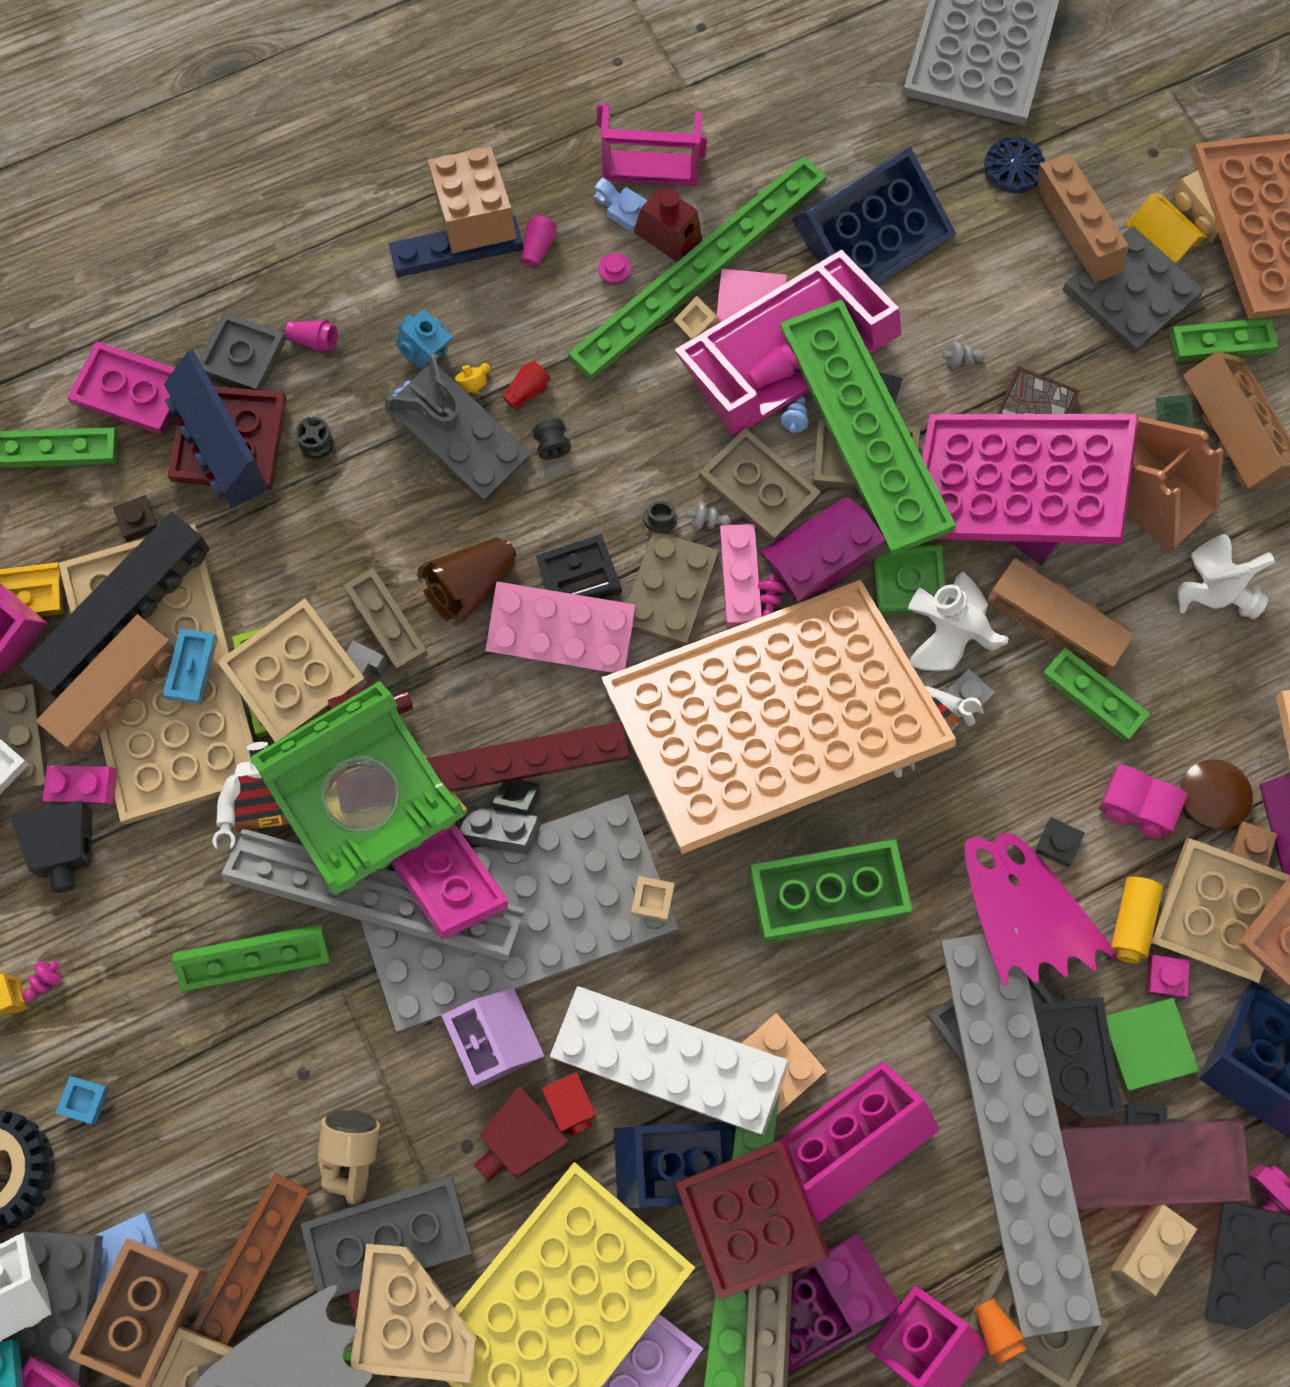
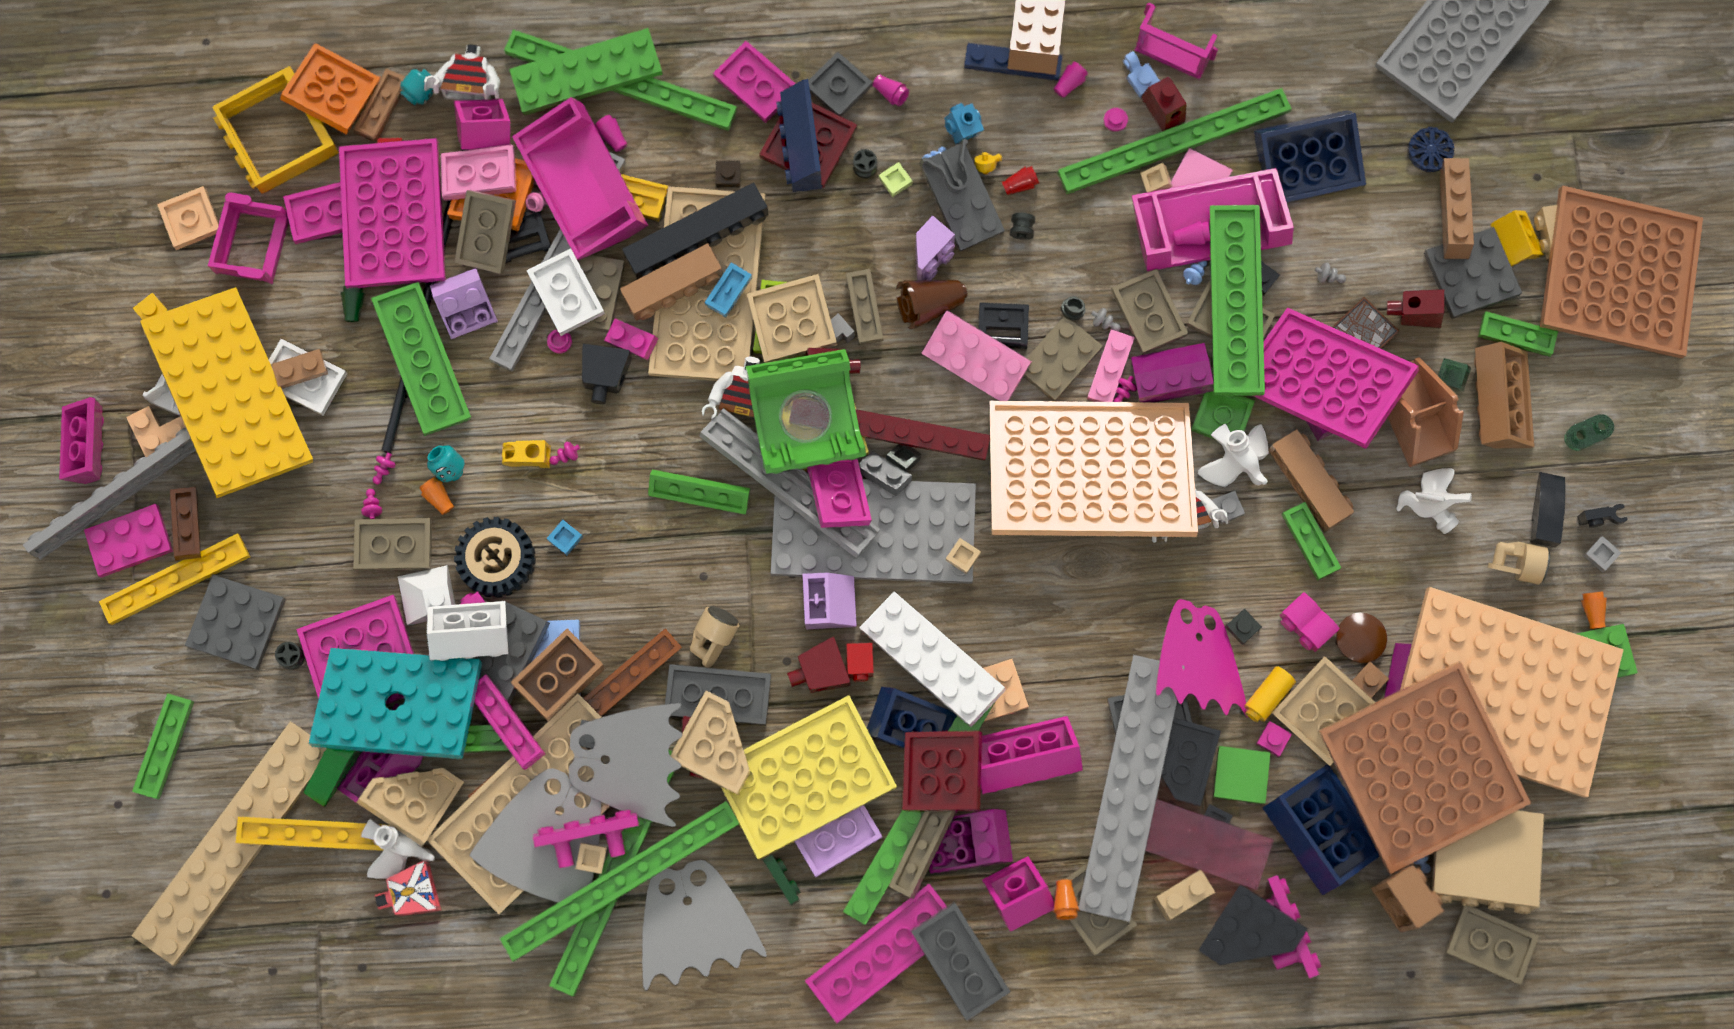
camera: 25 degrees right, 5 degrees up
bright green brick [748,839,912,945] -> none
none -> yellowish green plate [879,162,912,197]
none -> lavender slope [915,216,955,280]
none -> dark red torso [1387,289,1444,328]

